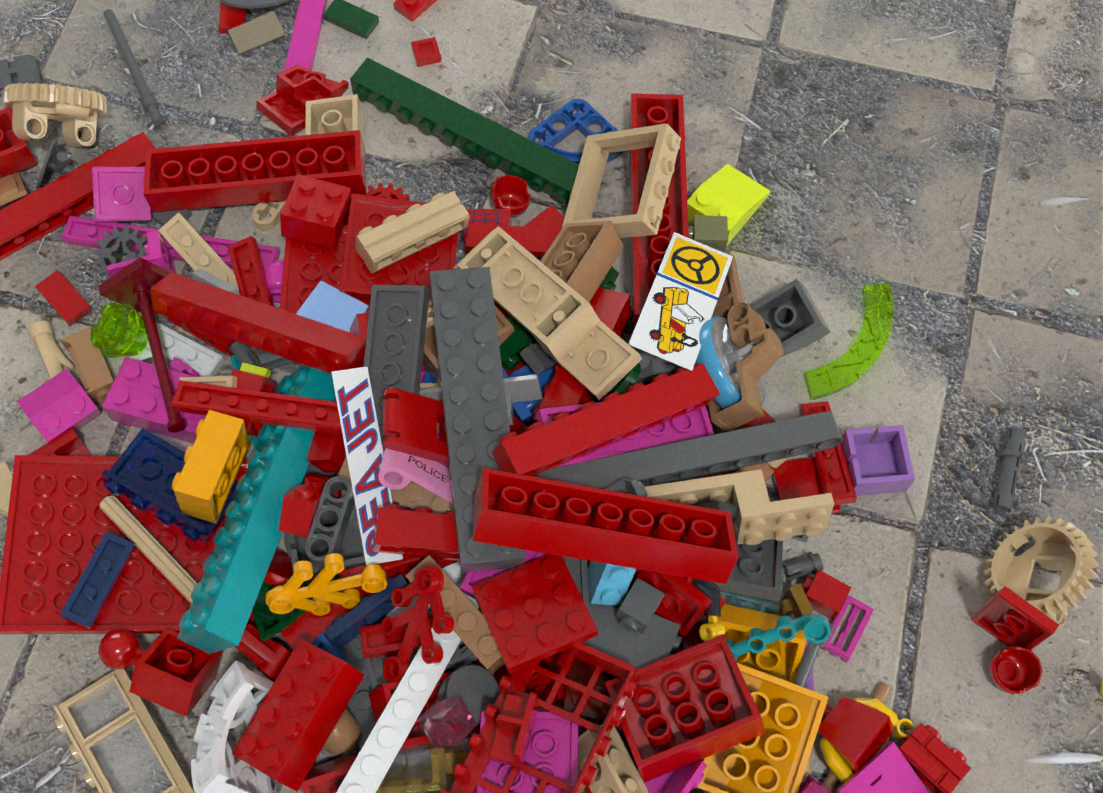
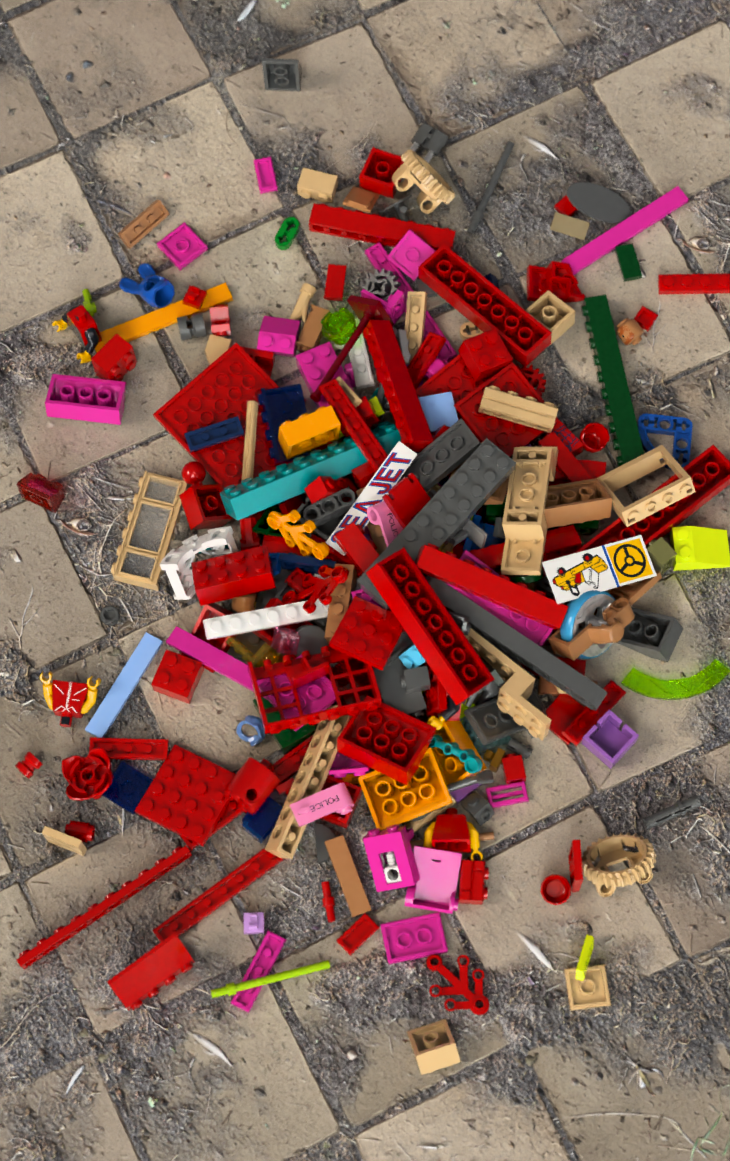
camera: 55 degrees right, 5 degrees up
none -> dark grey bracket [460,791,495,826]
none -> medium nougat head [616,318,644,346]

